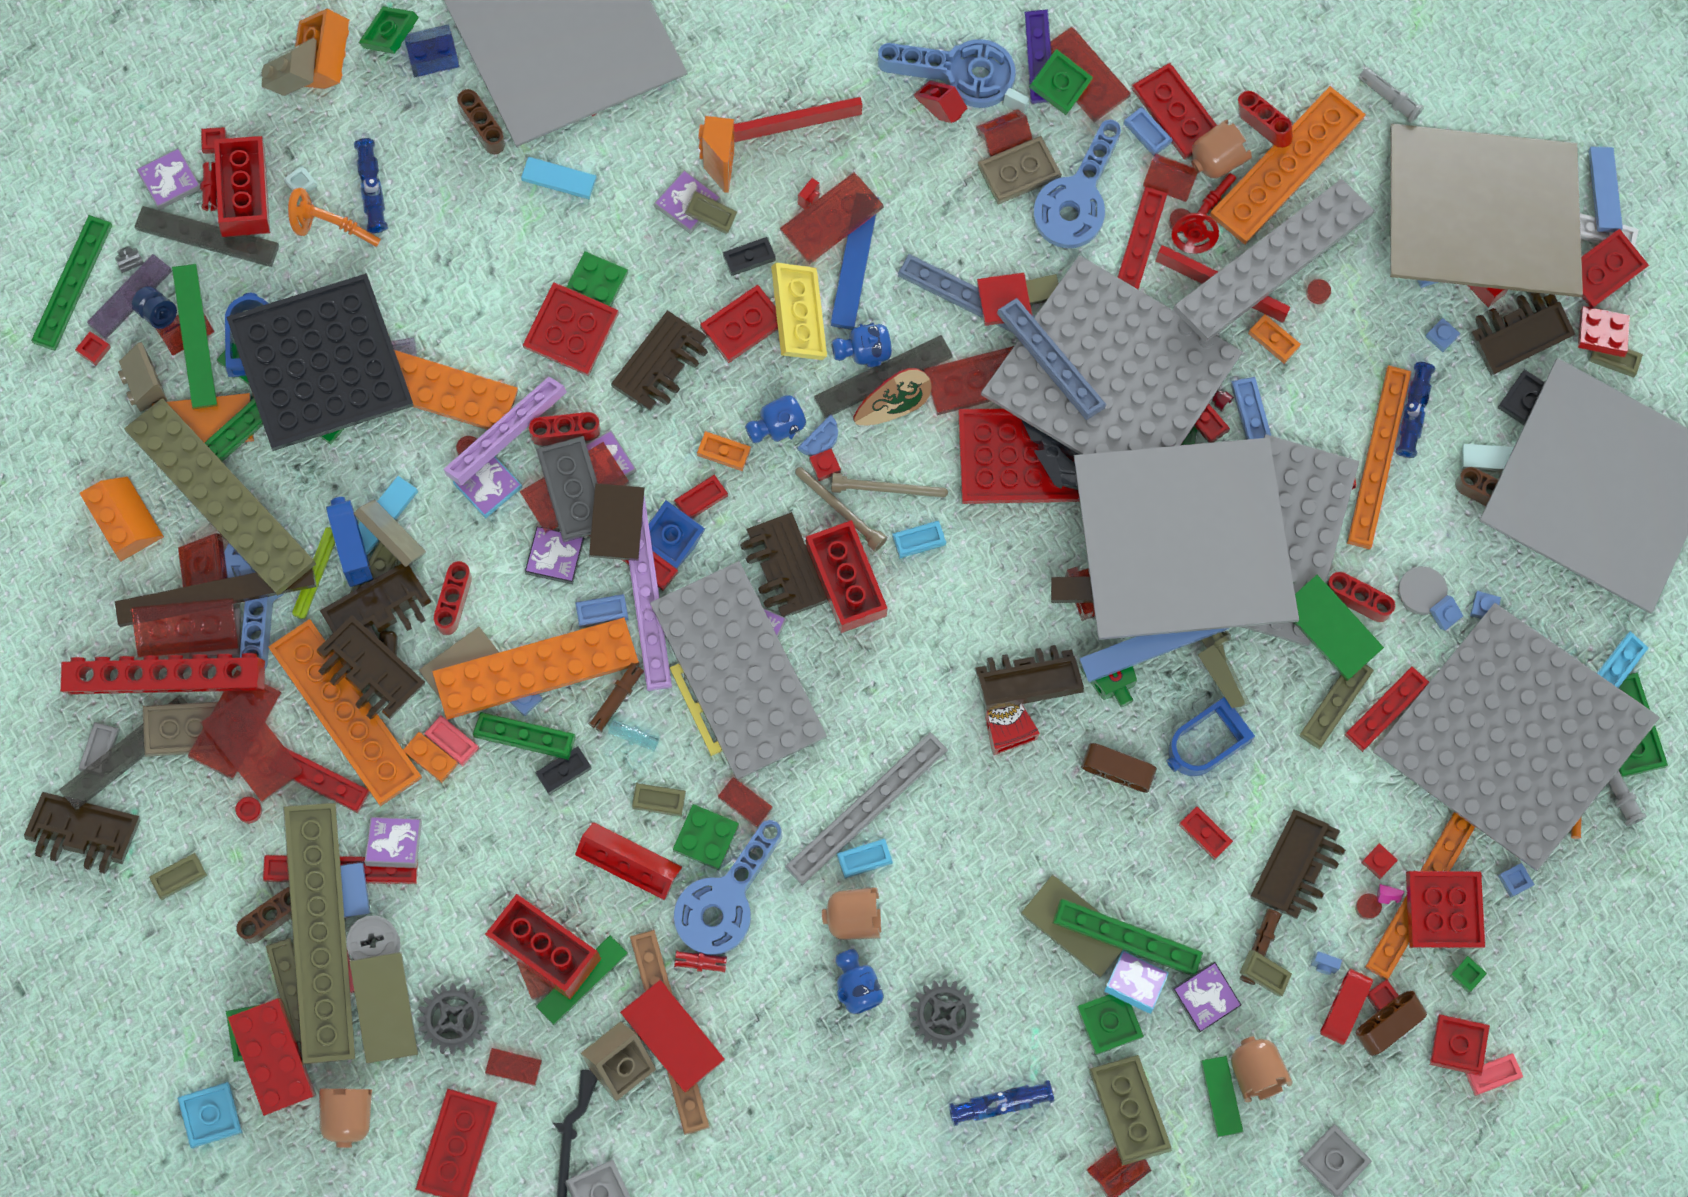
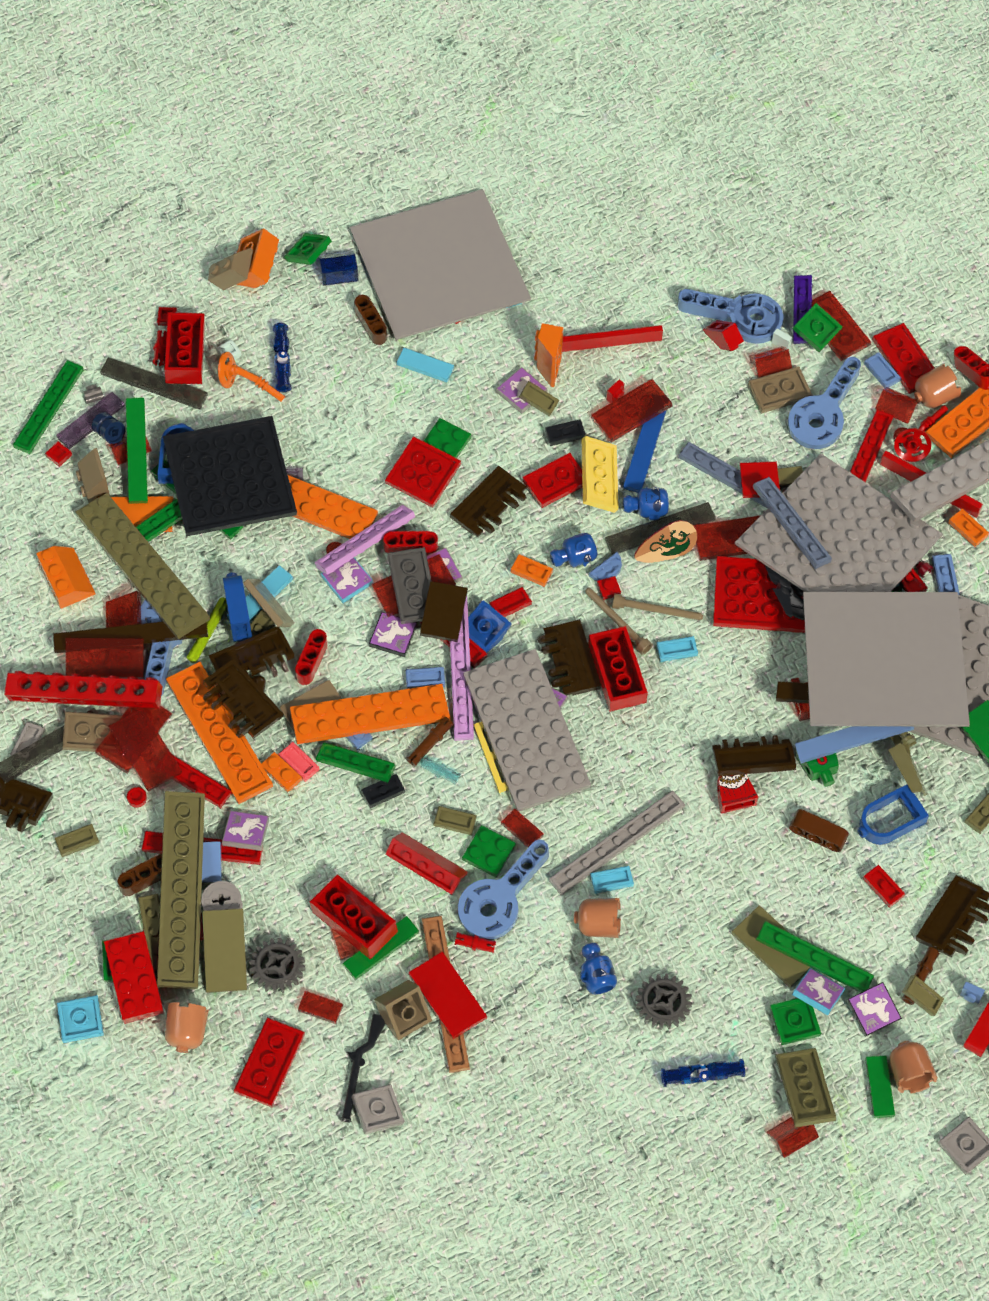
camera: 10 degrees right, 10 degrees down
tile [136,148,200,210] -> none

